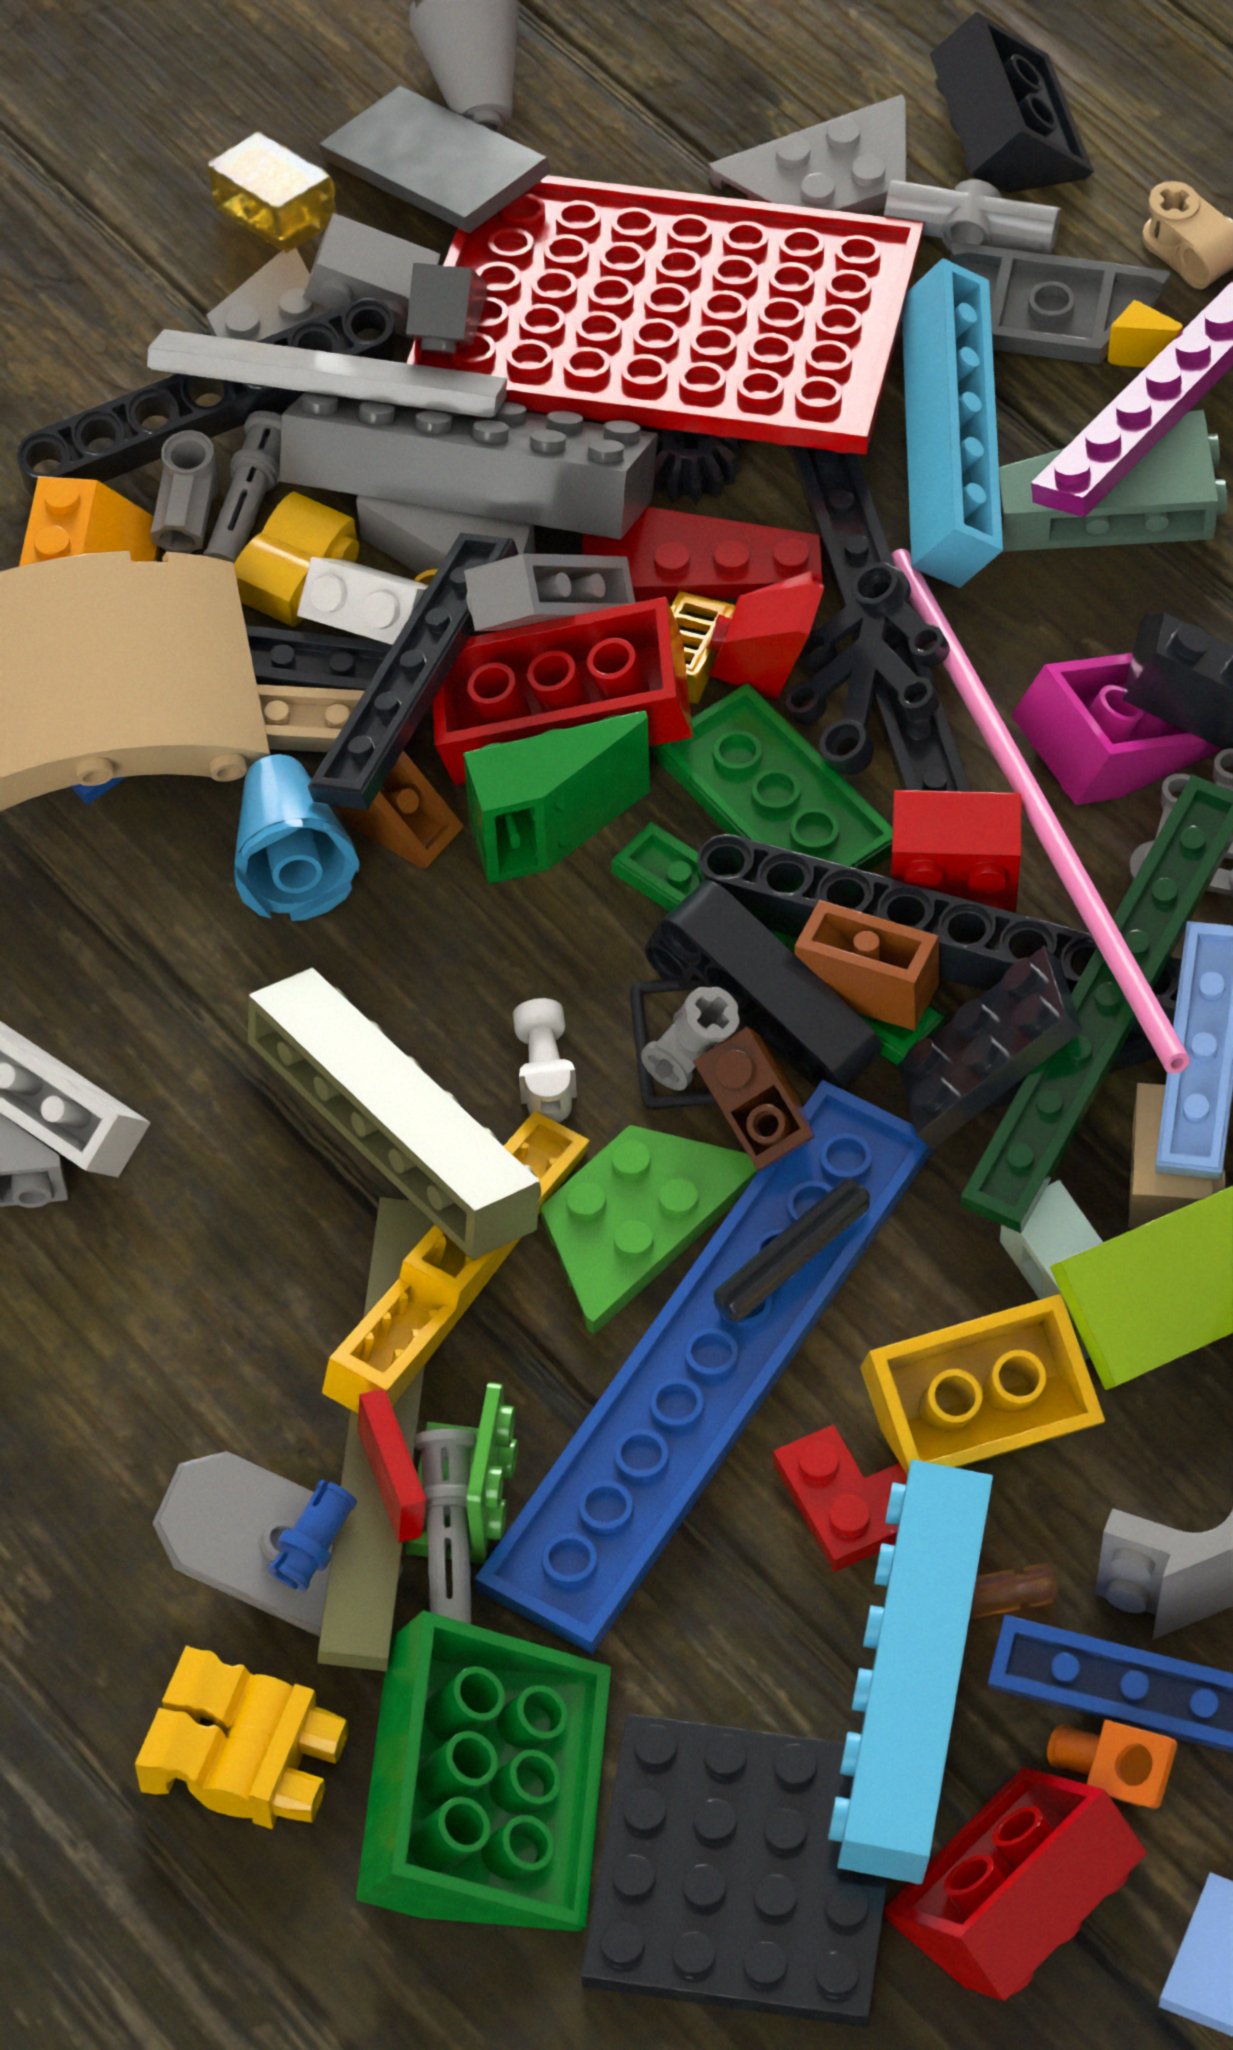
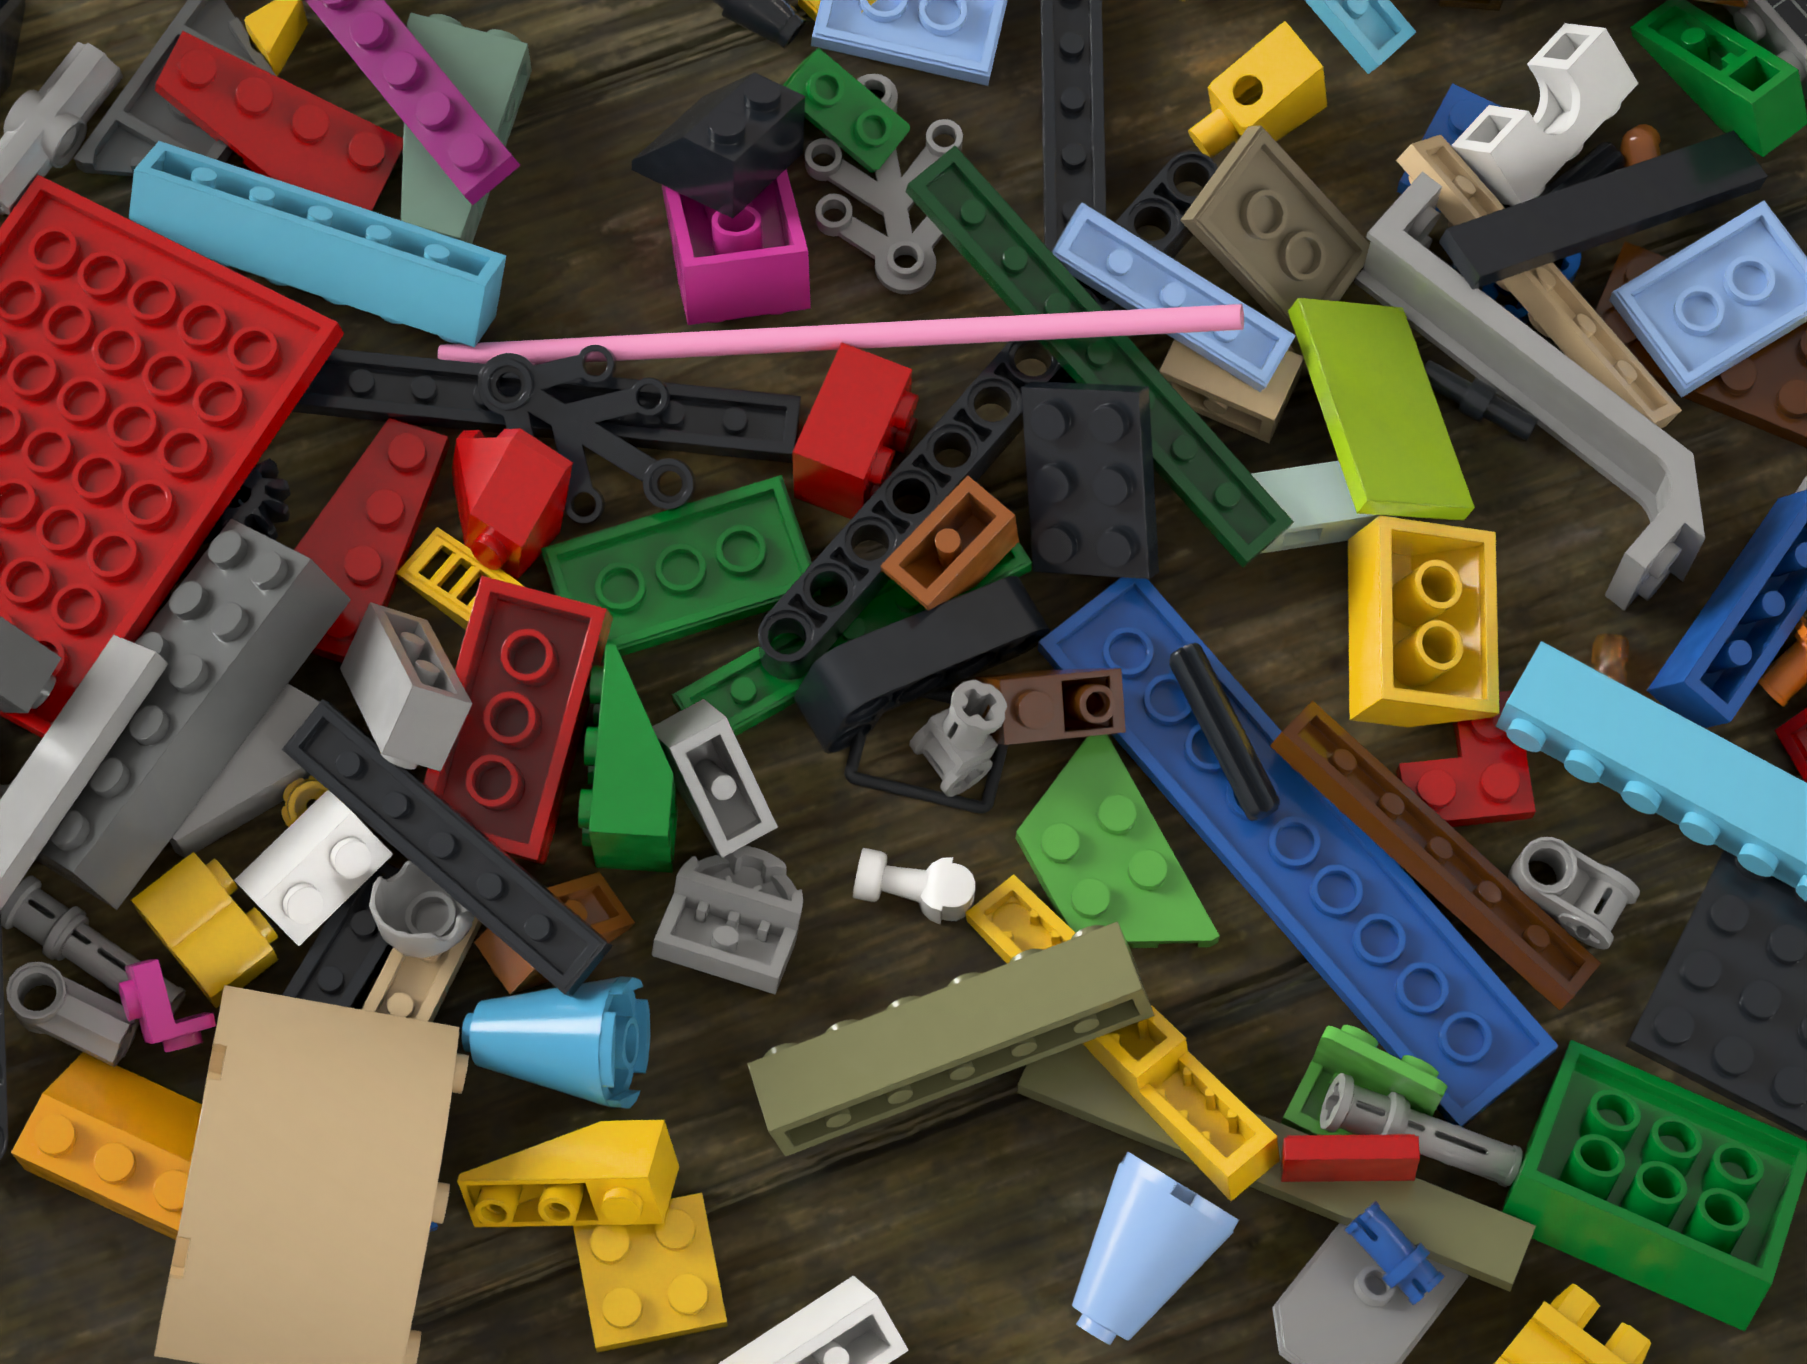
camera: 75 degrees left, 15 degrees up
none -> dark pink bracket [118,959,217,1052]
none -> red wing [155,31,403,211]
none -> light grey hair [369,861,475,958]
none -> yellow slope [457,1120,679,1227]
none -> yellow plate [573,1193,728,1353]
none -> light grey slope [652,699,778,858]
none -> light grey slope [652,846,803,995]
none -> light blue cone [1072,1152,1239,1345]
none -> reddish brown plate [1270,700,1601,1011]
none -> light grey piece [1508,837,1640,950]

